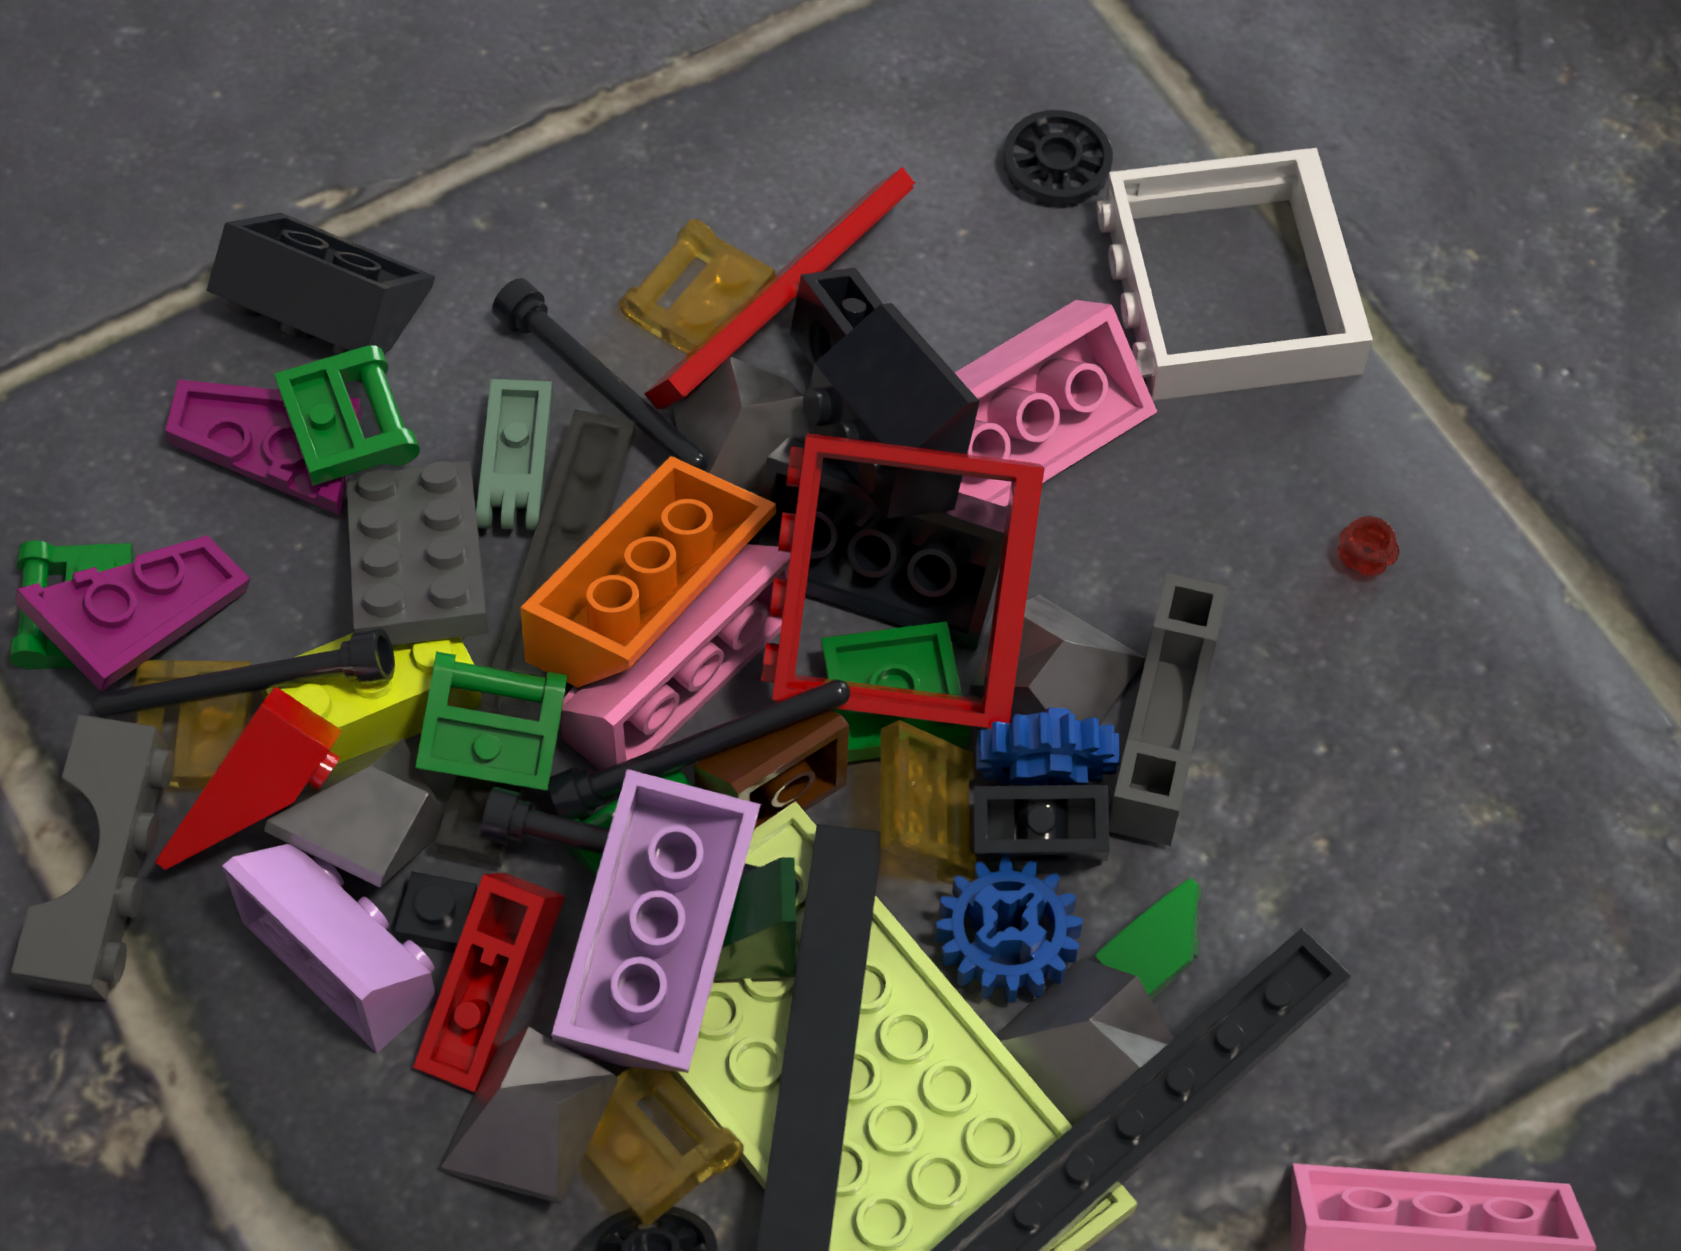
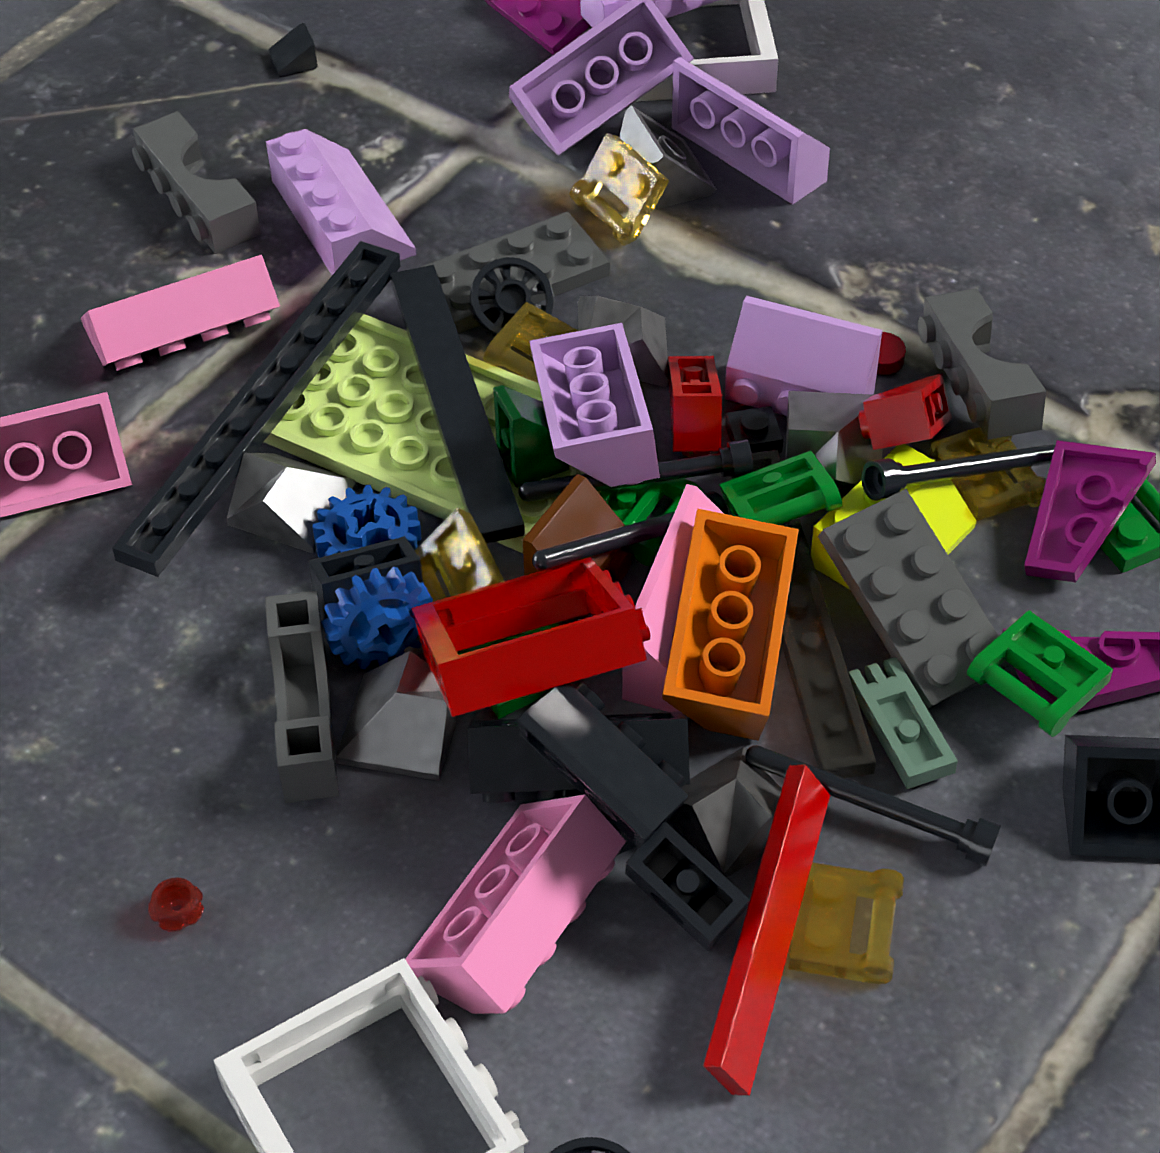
camera: 160 degrees right, 10 degrees down
green slope [1094,877,1201,1000] -> none
none -> dark red tile [877,332,906,375]

